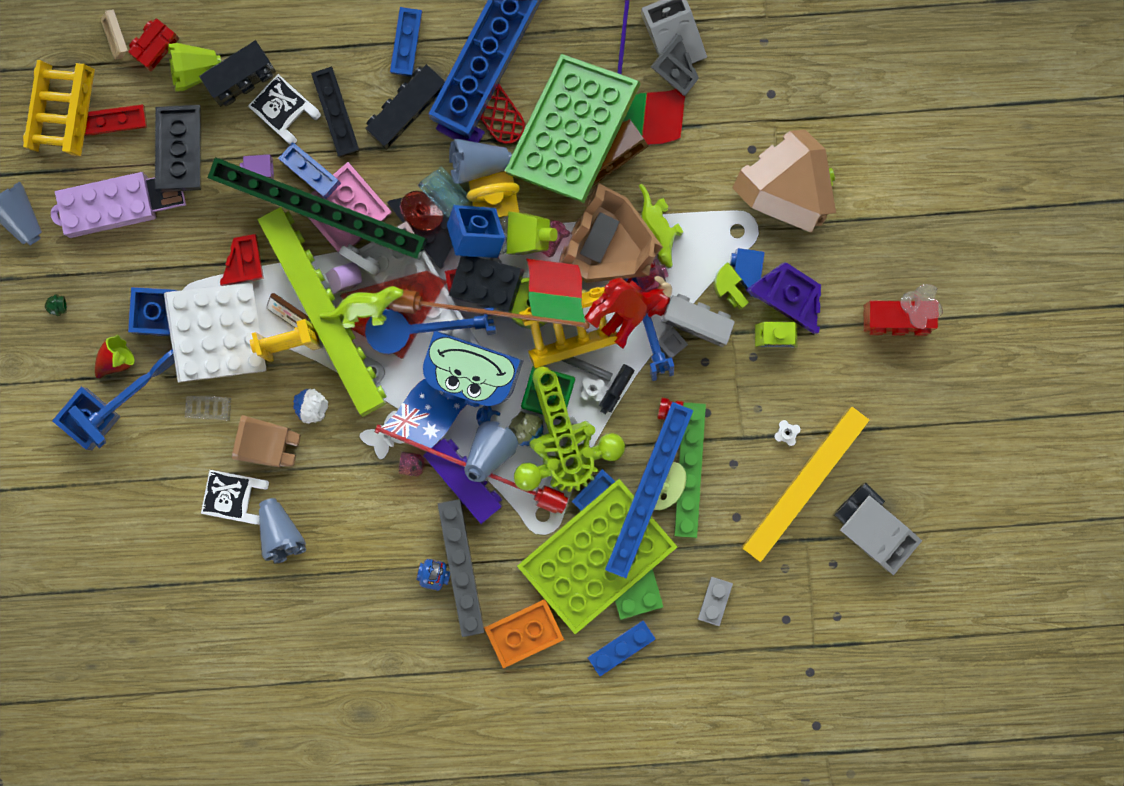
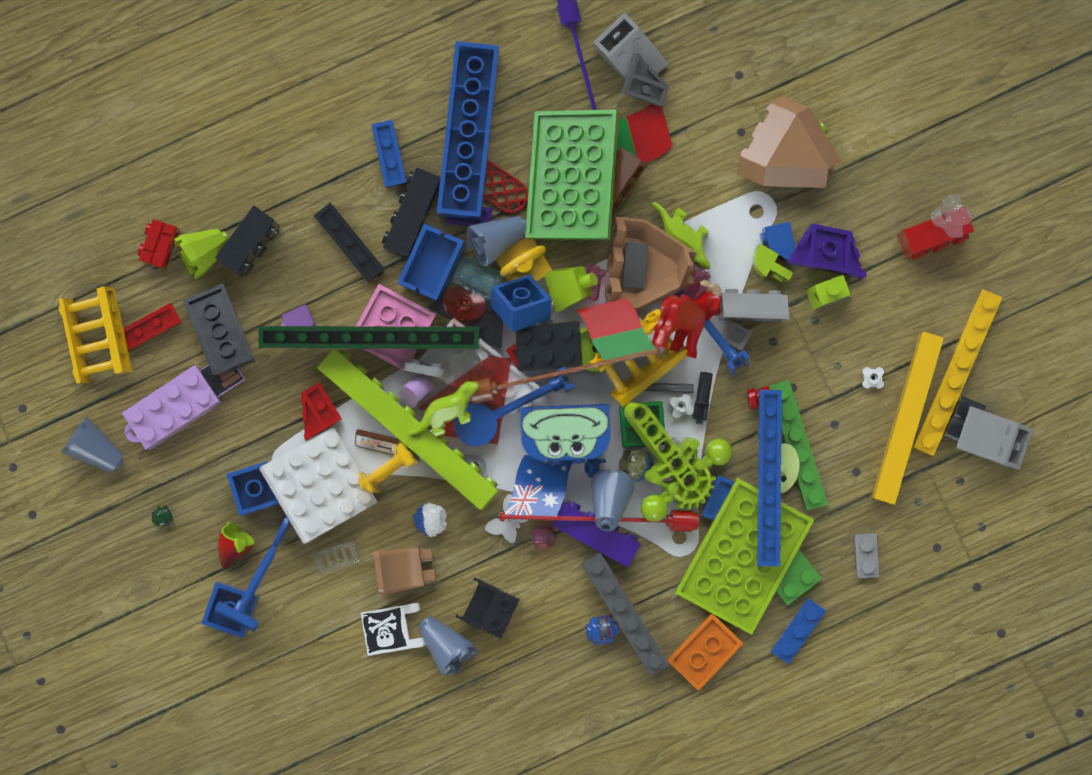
camera: 20 degrees left, 0 degrees up
tan tile [101,9,128,60] -> none
flag [248,74,321,145] -> none
plate [278,143,341,199] -> none
none -> blue piece [397,224,467,304]
none -> black piece [455,577,520,639]
none -> yellow plate [913,289,1002,456]

